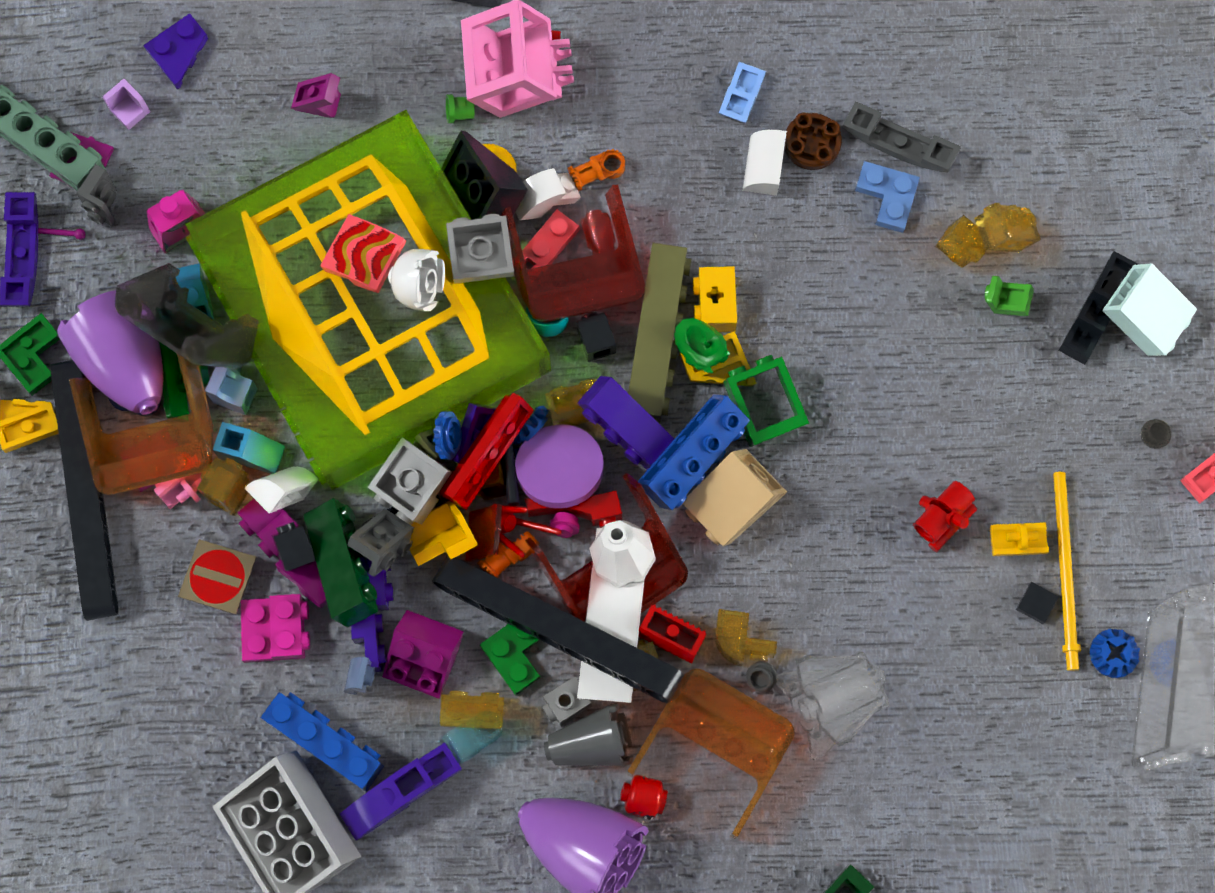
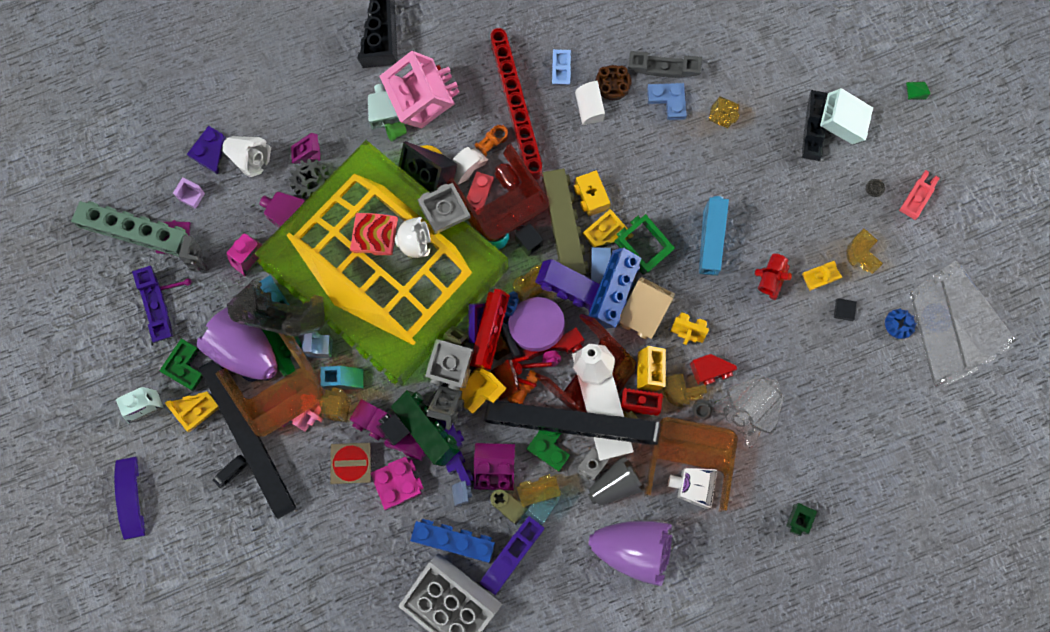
camera: 20 degrees left, 0 degrees up
white brick [245,467,318,514] -> none
blue gear [433,411,462,460] -> none
red head [620,775,668,820] -> none
green hat [674,318,730,373] -> none
clear yellow brick [974,203,1041,253] -> none
bright green bracket [985,276,1034,316] -> none
yellow bar [1053,472,1081,671] -> none
none -> black beam [212,455,248,488]
none -> white cone [223,136,271,177]
none -> magenta torso [259,192,309,234]
none -> dark grey gear [289,159,331,199]
none -> light aqua torso [368,84,400,130]
none -> olive piece [490,489,528,525]
none -> red beam [491,28,542,180]
none -> light blue slope [591,247,611,284]
none -> yellow brick [637,346,666,392]
none -> white torso [668,468,717,509]
none -> yellow hips [670,312,709,345]
none -> red slope [690,354,737,386]
none -> dark azure slope [699,196,729,276]
none -> clear yellow brick [846,228,883,274]

